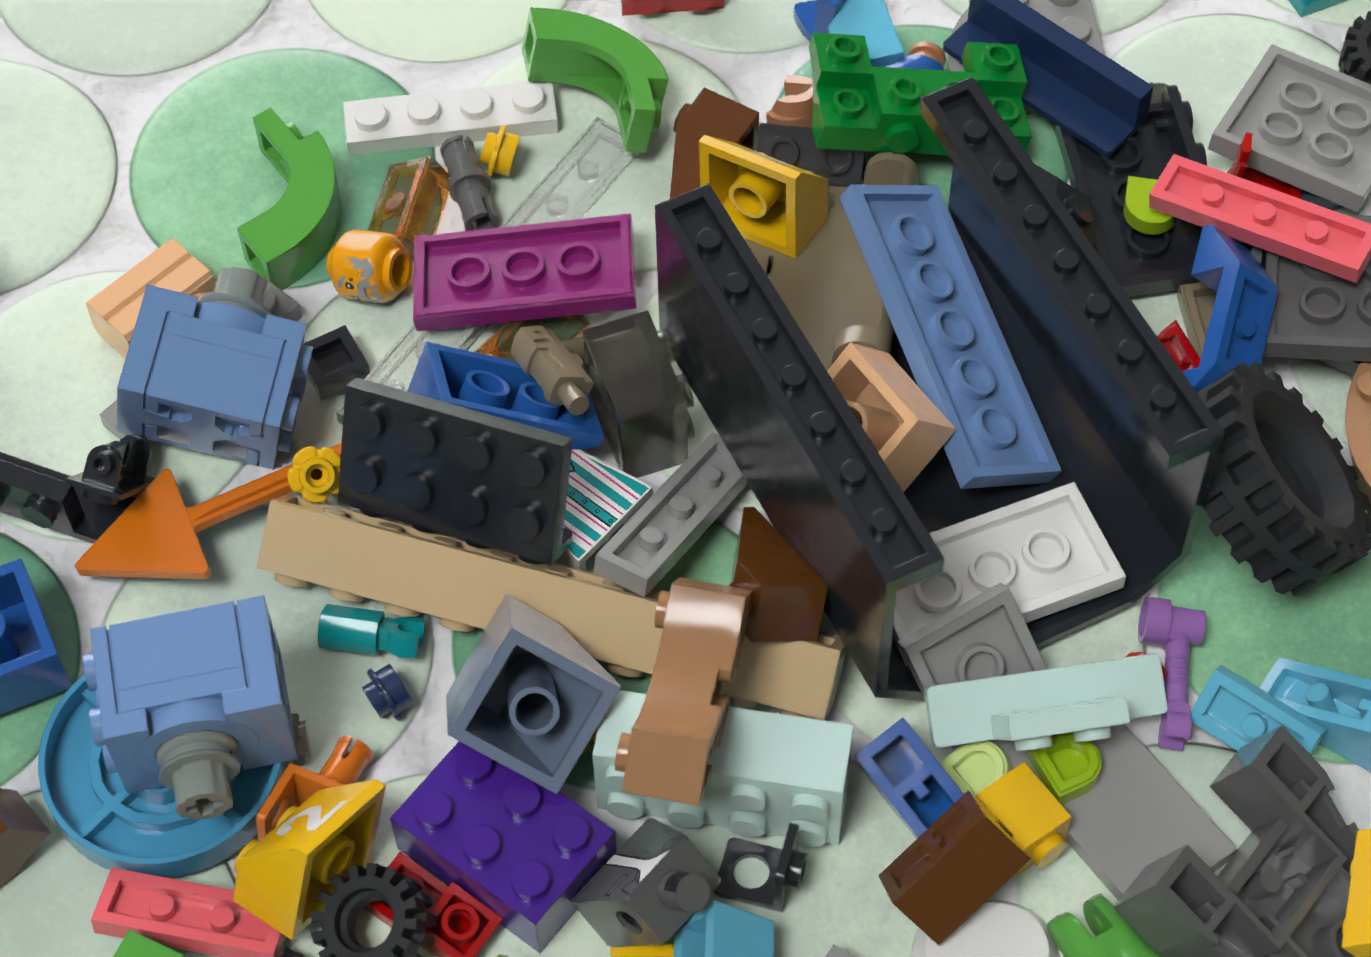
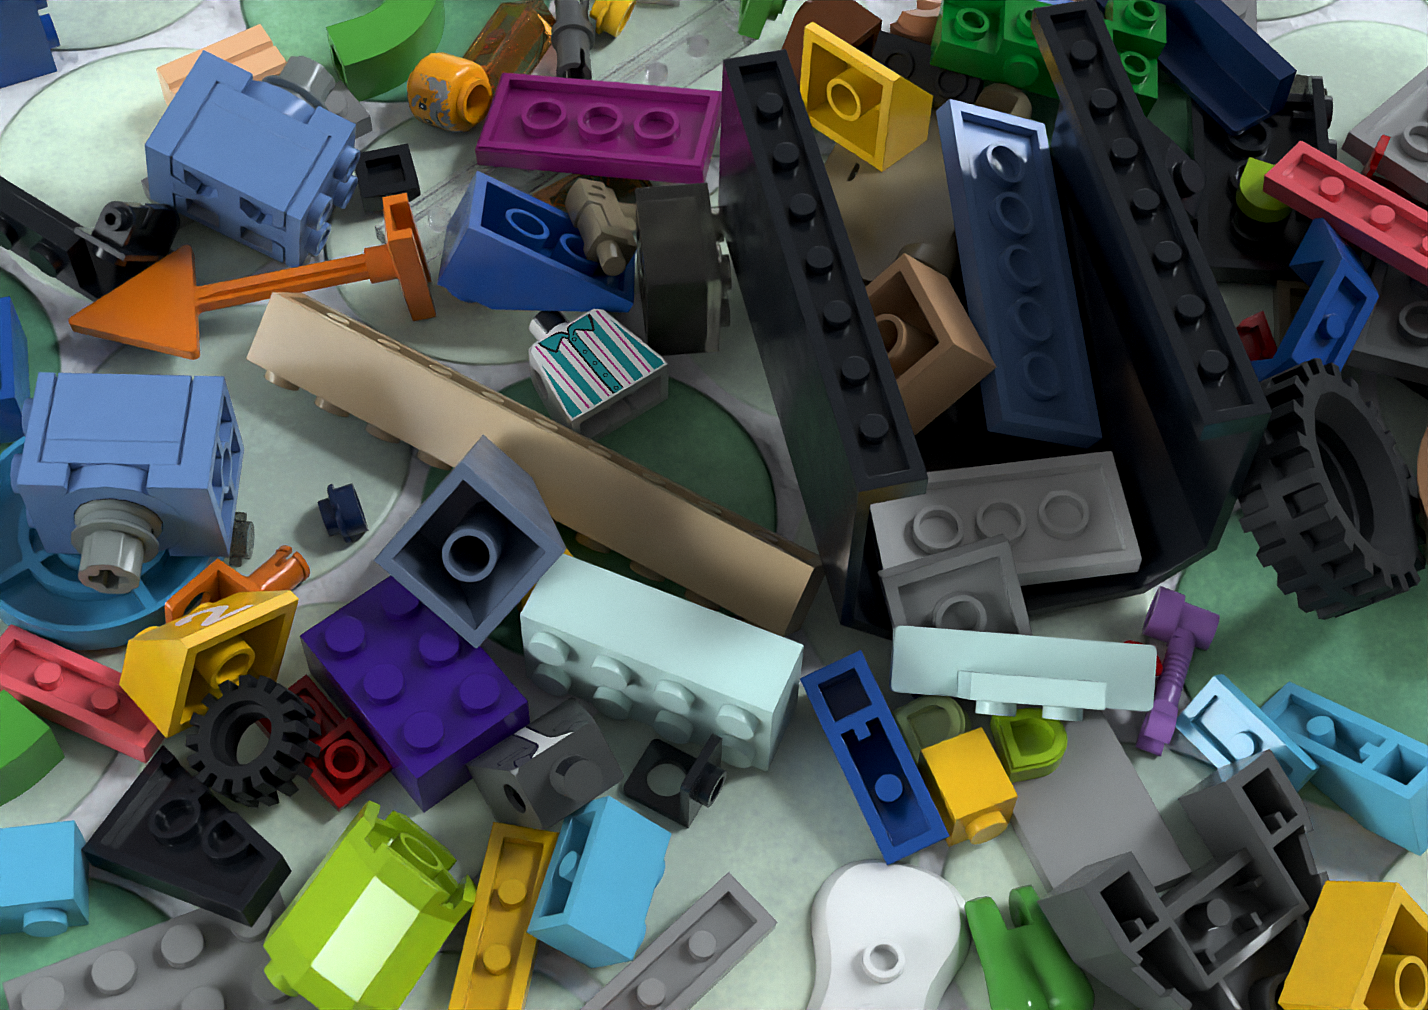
camera: 10 degrees right, 0 degrees up
yellow plate [287,446,341,503] -> none
teal bar [317,604,426,658] -> none
black bracket [338,378,573,565] -> none
light grey plate [593,432,748,597] -> none
medium nougat brick [615,577,753,806] -> none
reddish brown slope [729,507,828,642] -> none
reddish brown hinge [878,790,1030,946] -> none

